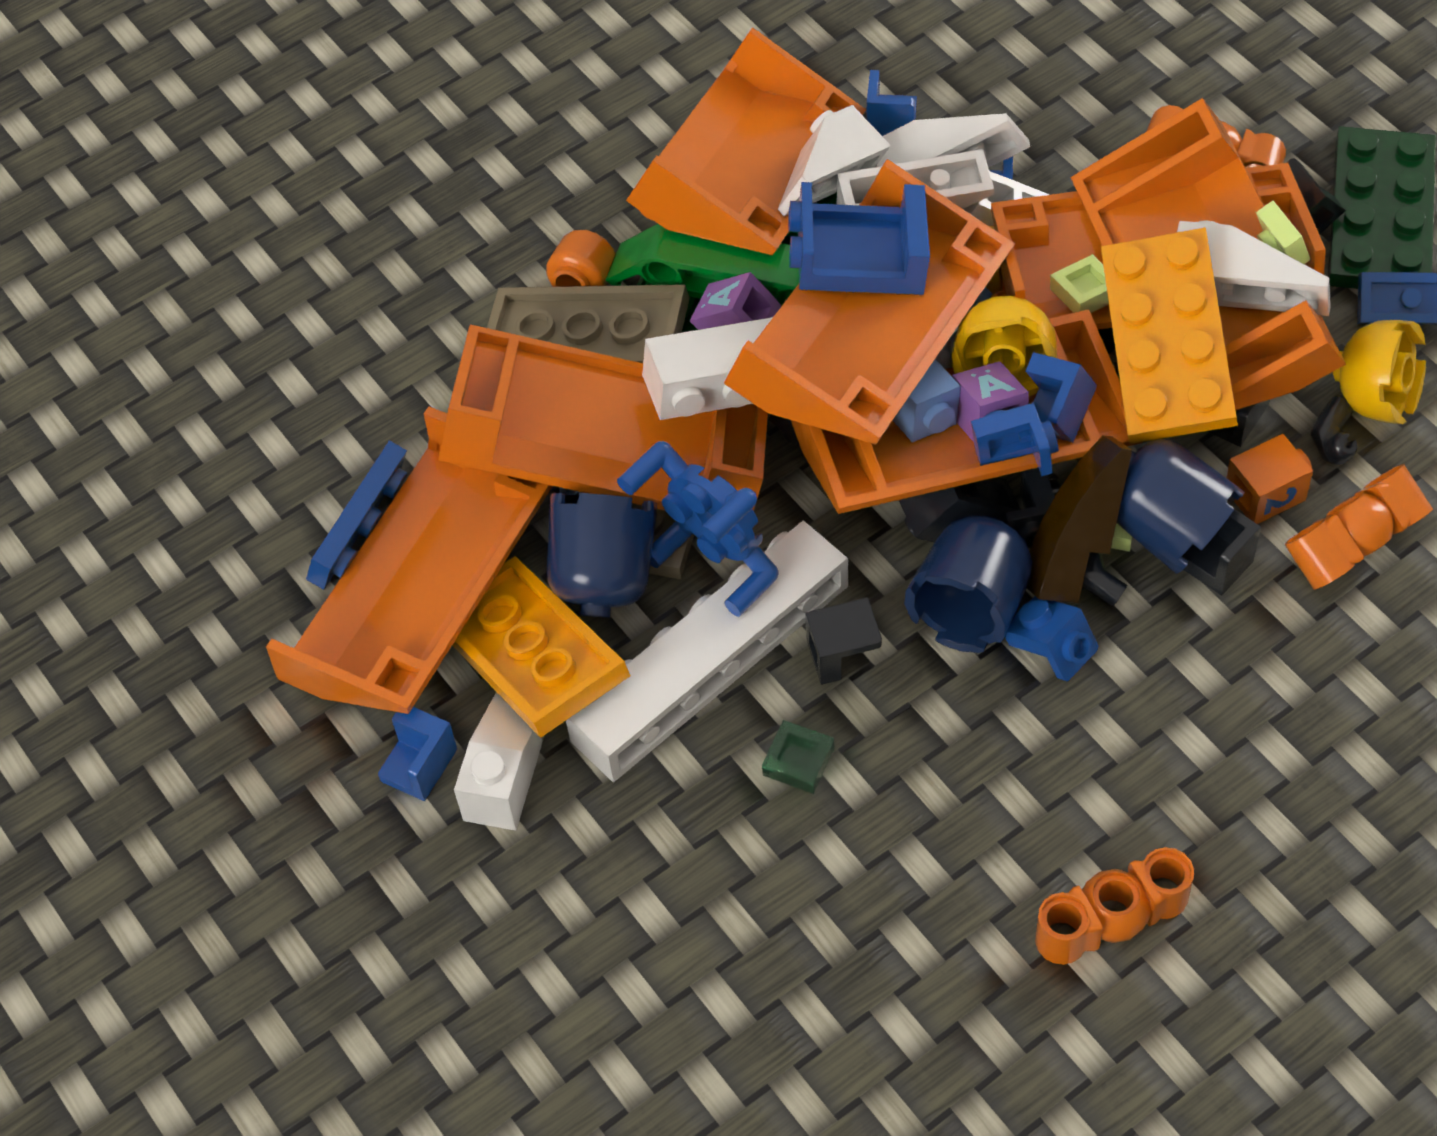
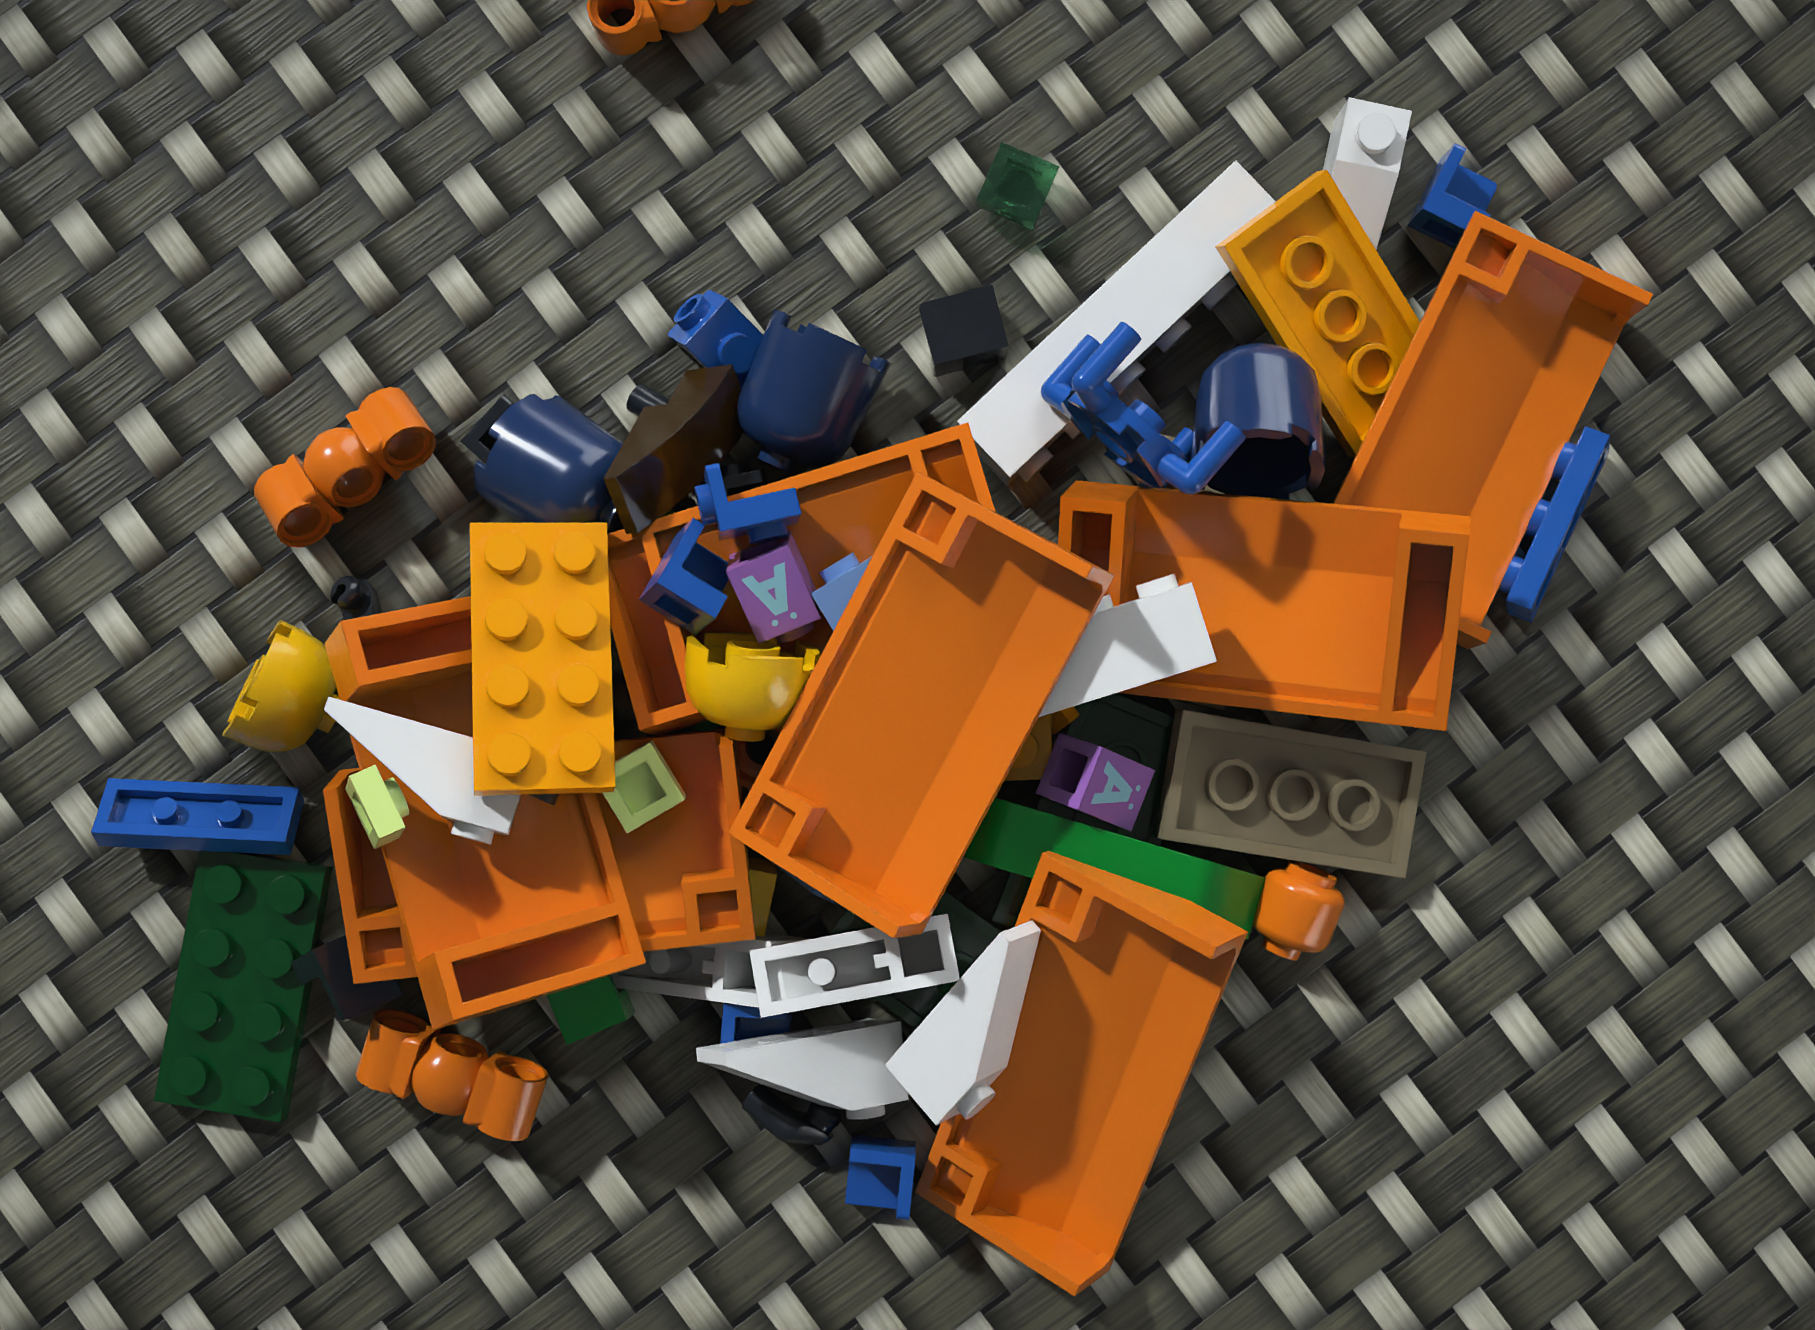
camera: 175 degrees right, 30 degrees up
blue panel [788,182,930,295] -> none
orange brick [1226,434,1313,524] -> none

